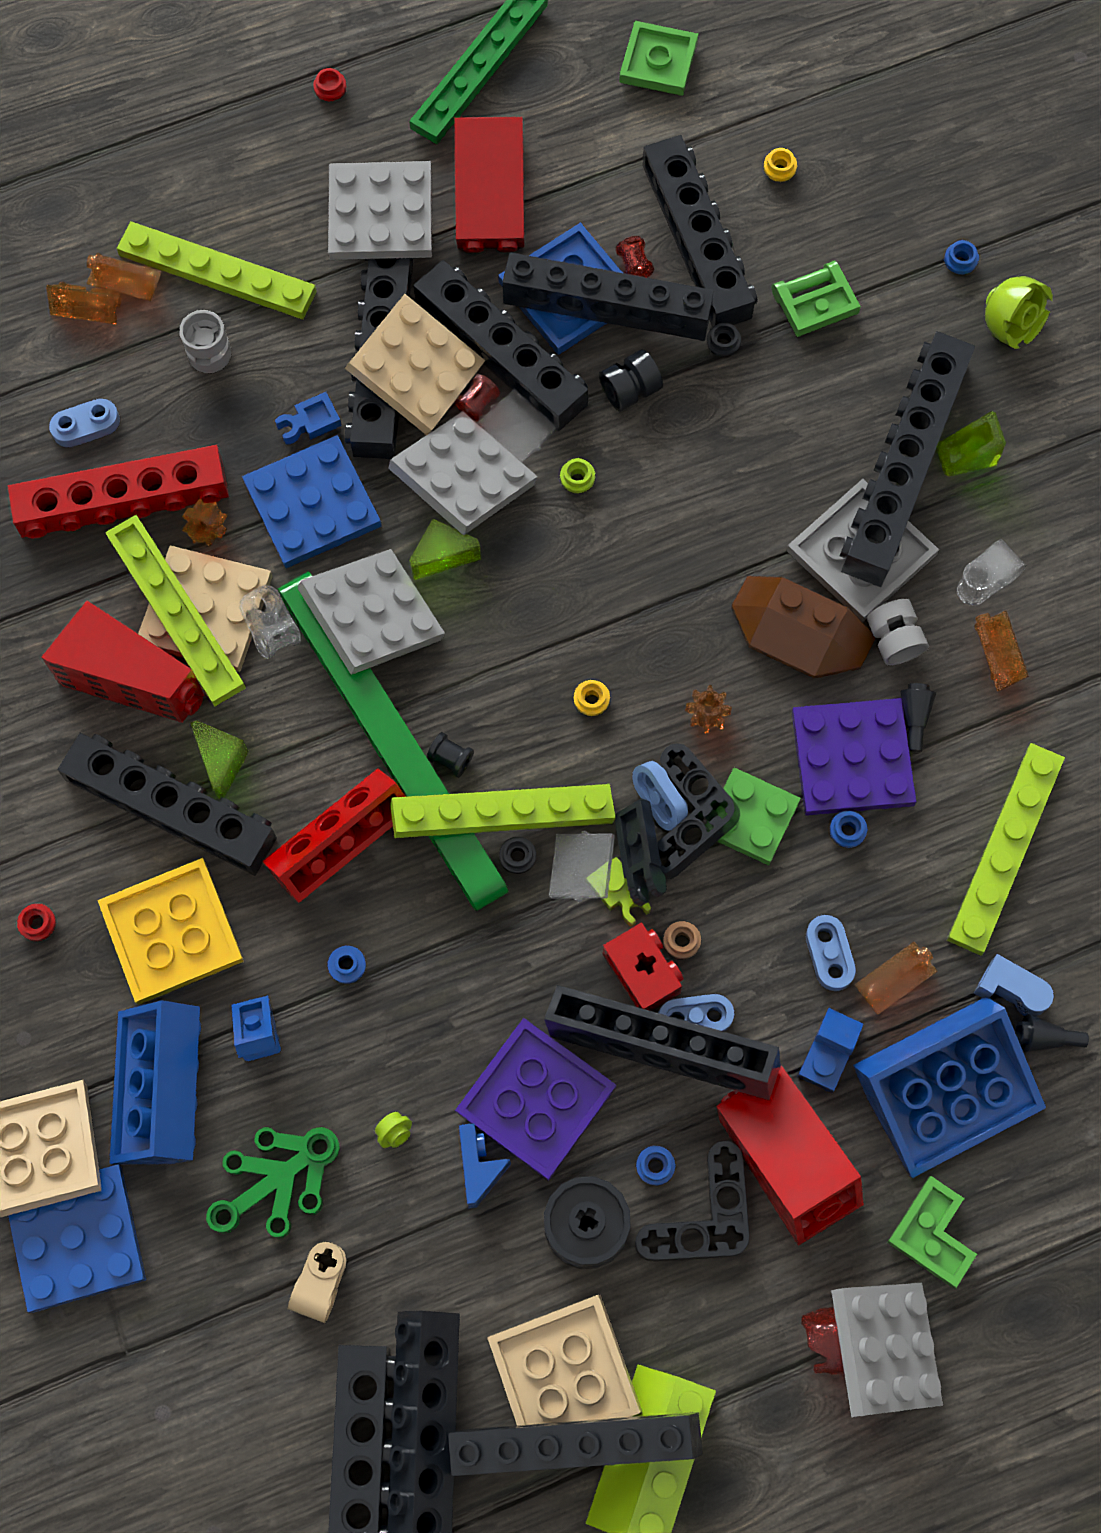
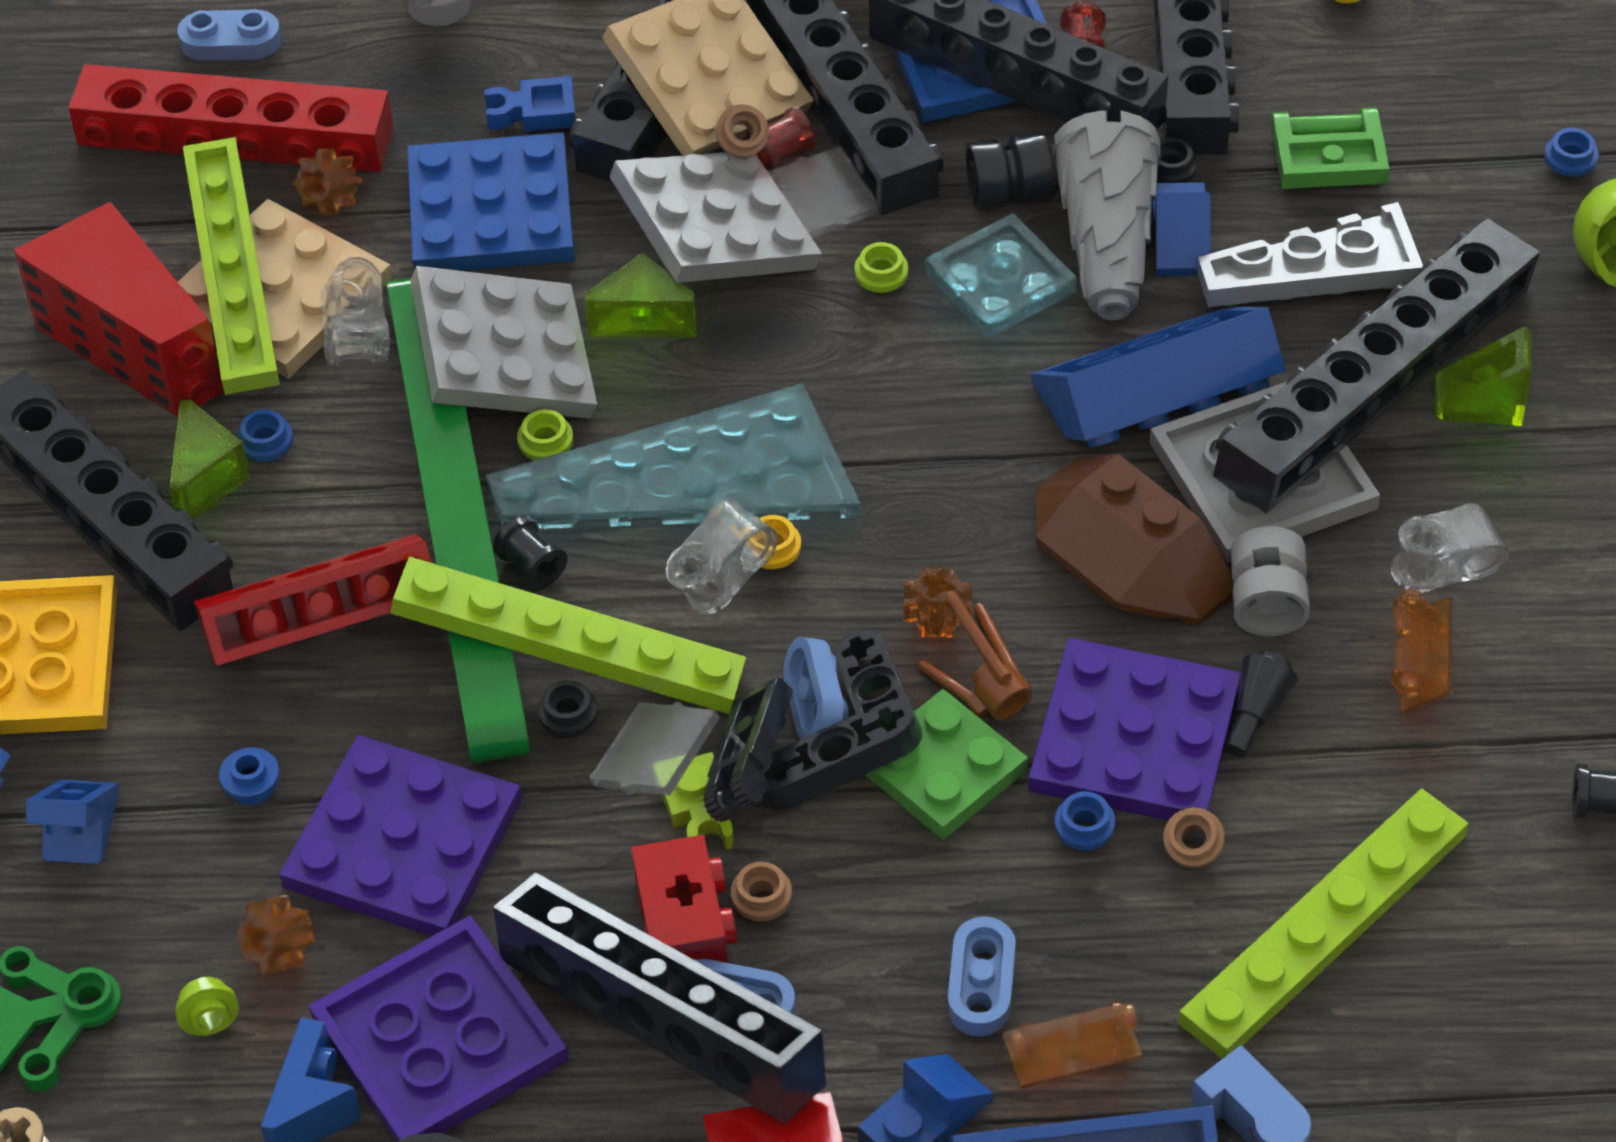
camera: 20 degrees right, 20 degrees down
none -> clear orange gear [236,895,315,975]
none -> blue plate [237,409,293,462]
none -> dark purple plate [279,735,522,936]
none -> clear light blue wing [485,383,861,529]
none -> lime plate [517,409,573,462]
none -> clear piece [665,499,778,614]
none -> medium nougat plate [716,104,769,158]
none -> dark orange plant [918,591,1032,721]
none -> clear light blue plate [925,213,1077,339]
none -> blue slope [1030,307,1286,447]
none -> light grey cone [1052,110,1161,320]
none -> blue slope [1151,182,1210,276]
none -> medium nougat plate [1163,808,1225,869]
none -> light grey wing [1197,202,1423,307]

